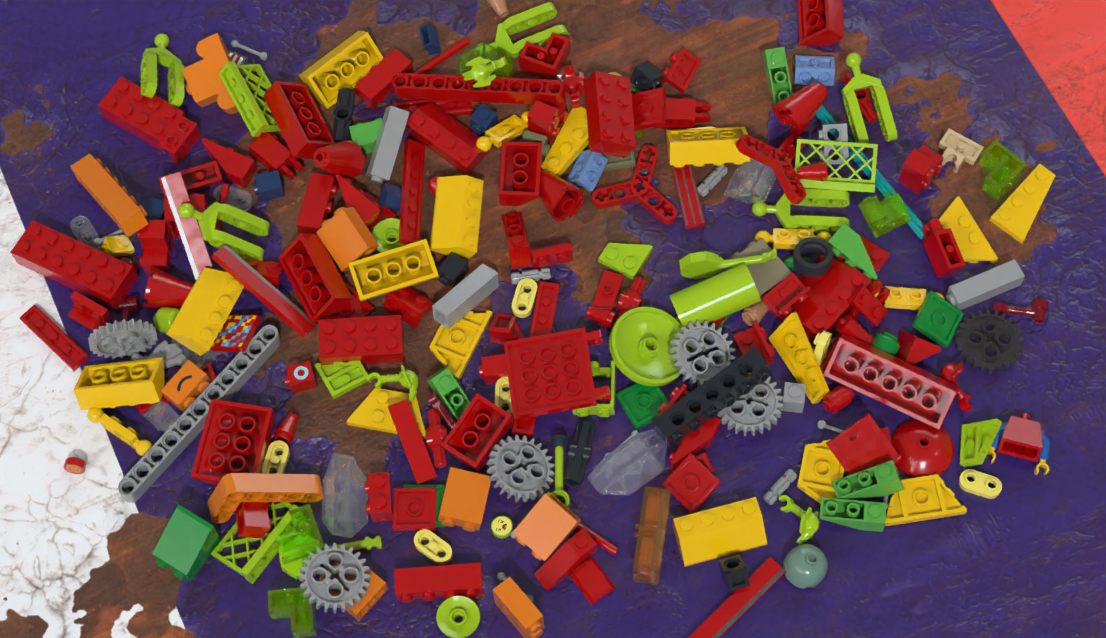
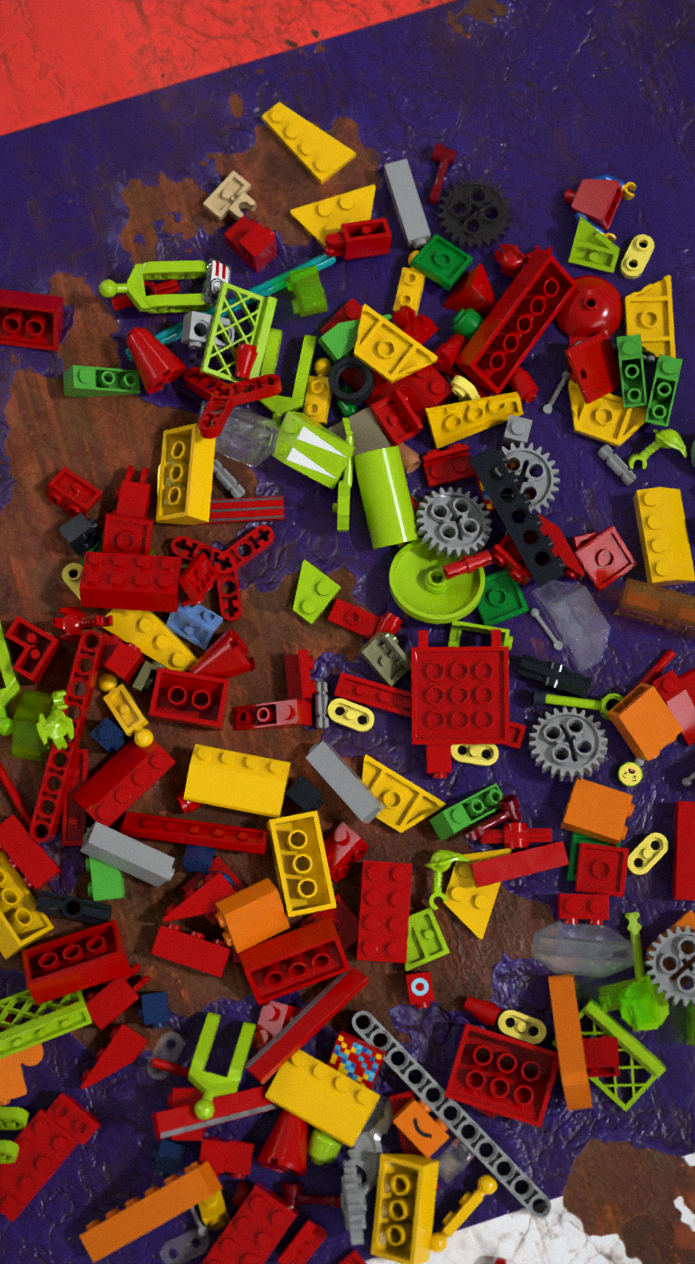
camera: 85 degrees left, 15 degrees up
green slope [152,505,221,582] -> none
red brick [158,161,223,198] -> none
red cone [313,140,365,180] -> none
lime dish [372,218,405,253] -> none
red slope [441,393,514,473] -> none
red slope [489,313,526,344] -> none
red axle [615,277,646,323] -> none
medium blue bracket [794,55,835,86] -> none
clear neon green brick [979,140,1027,201] -> none
none -> red bracket [178,552,219,607]
none -> slope [202,258,231,309]
none -> lime slope [267,410,355,489]
none -> yellow wing [354,304,438,383]
none -> olive bracket [358,632,411,687]
none -> red pin [442,550,492,580]

